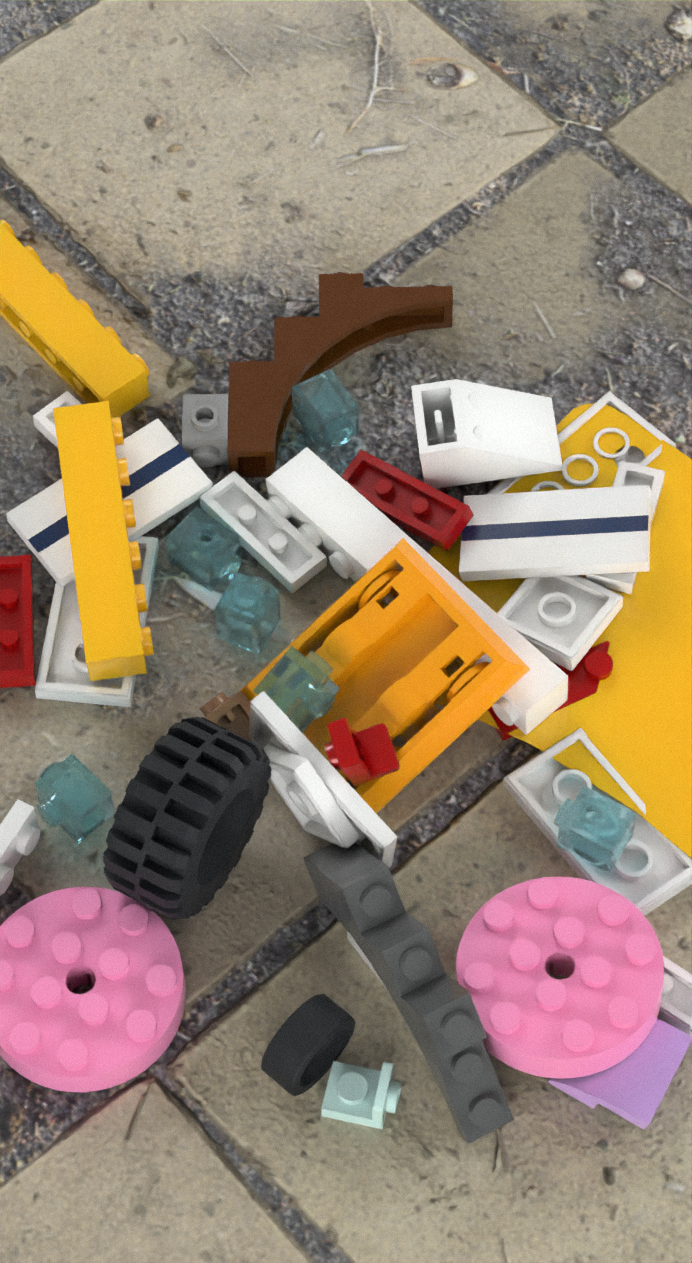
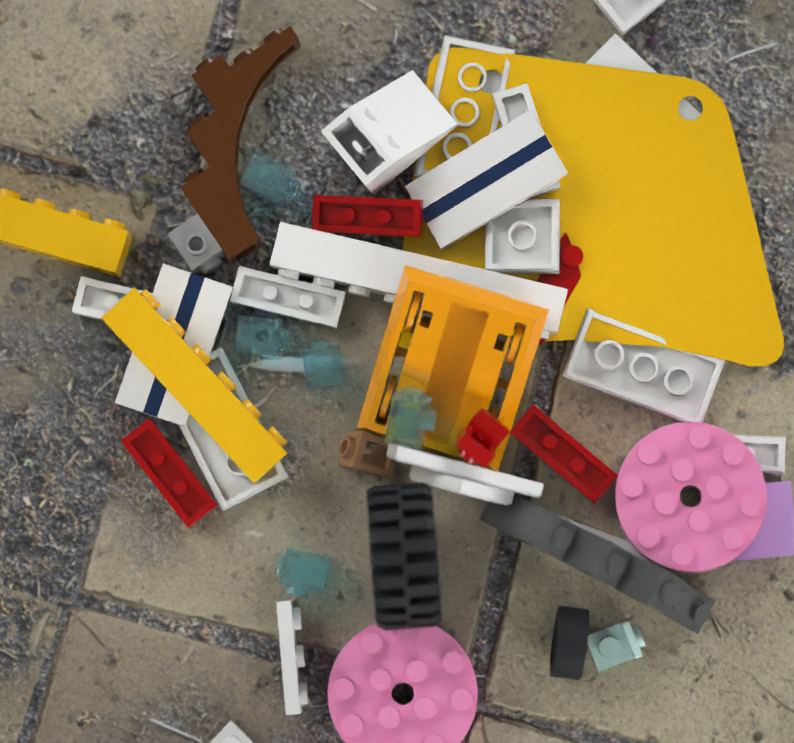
camera: 30 degrees left, 25 degrees up
clear light blue brick [554,786,637,874] -> none
none -> red plate [510,404,618,504]

